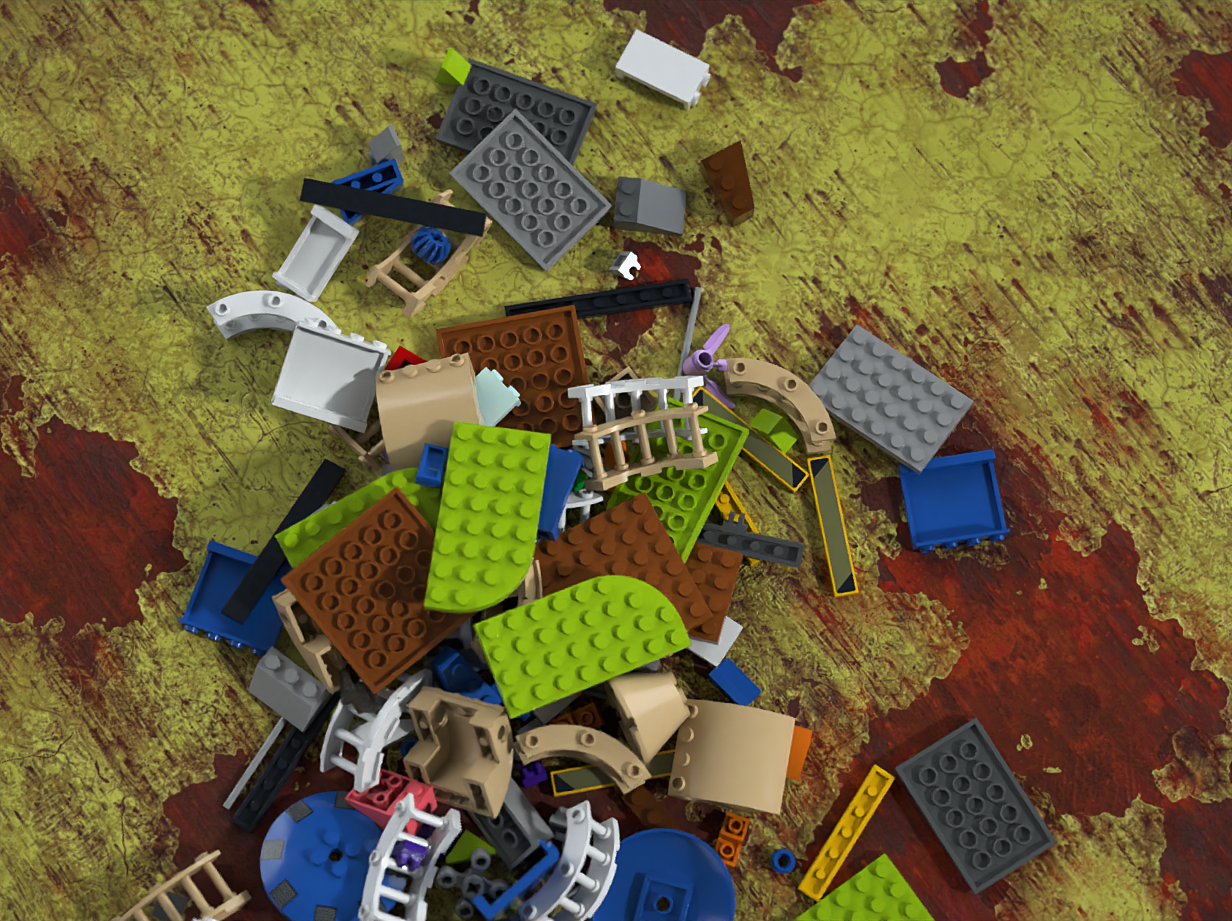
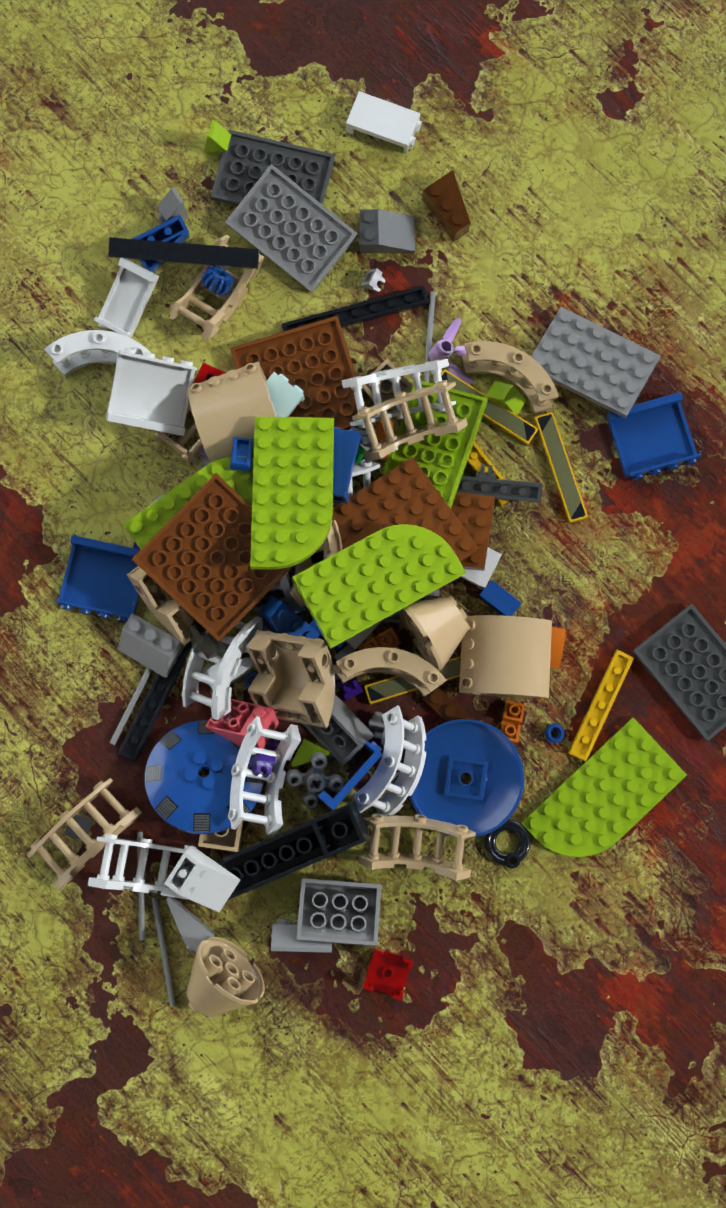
camera: 10 degrees left, 5 degrees up
black tile [221,458,346,625] -> none

